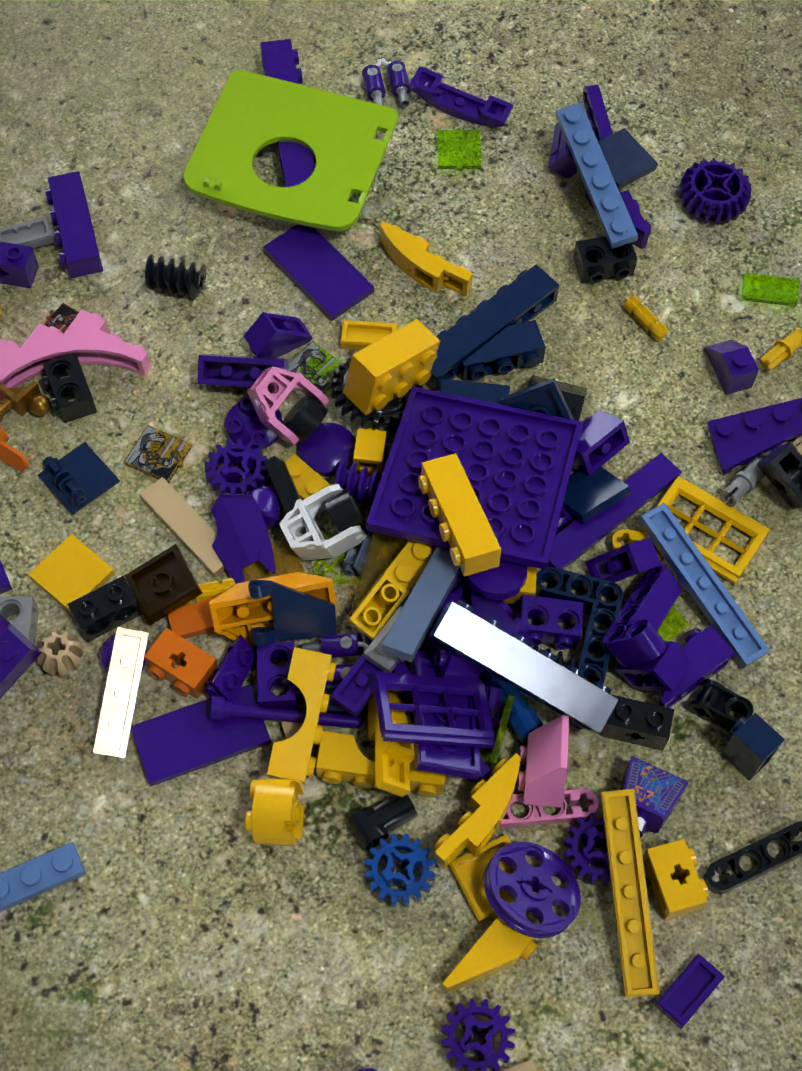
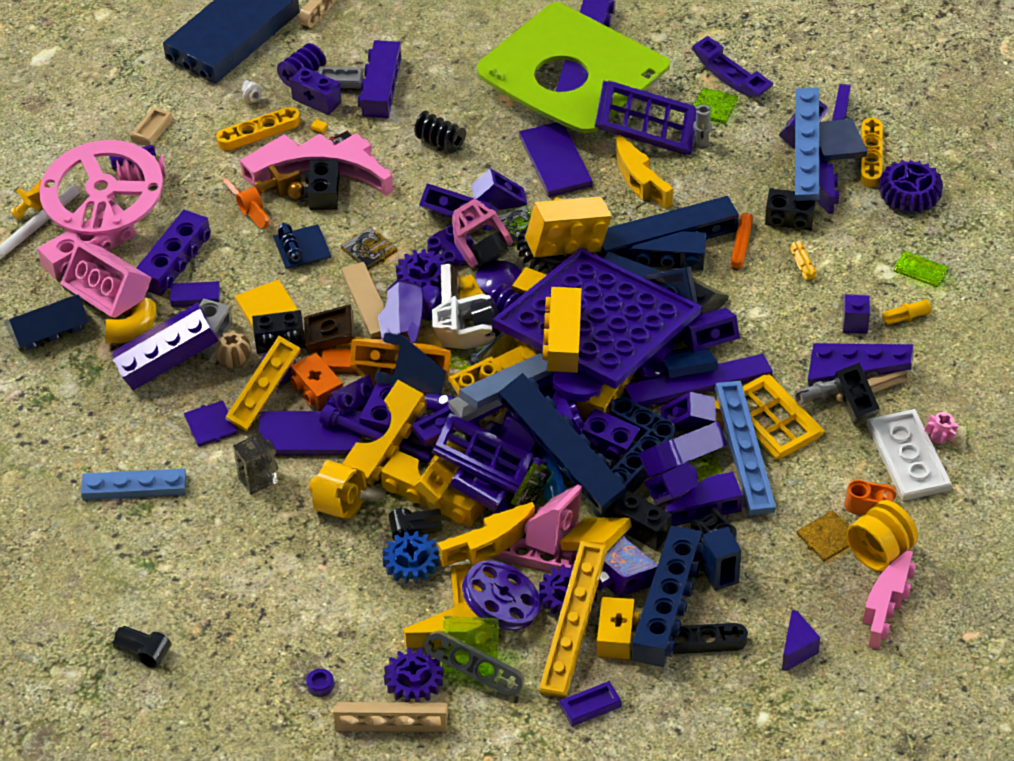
camera: 25 degrees right, 15 degrees down
dark purple piece [362,58,411,107] -> none
none -> dark purple piece [184,400,237,447]
none -> clear smoke brick [233,433,278,495]
none -> yellow piece [310,119,328,134]
none -> dark grey beam [424,631,525,696]
none -> clear neon green tile [442,616,499,674]
none -> yellow tile [560,517,632,551]
none -> dark purple piece [594,80,697,155]
none -> dark blue brick [632,525,703,667]
none -> light grey pin [693,105,712,149]
none -> orange axle [730,213,753,269]
none -> yellow beam [860,118,883,188]

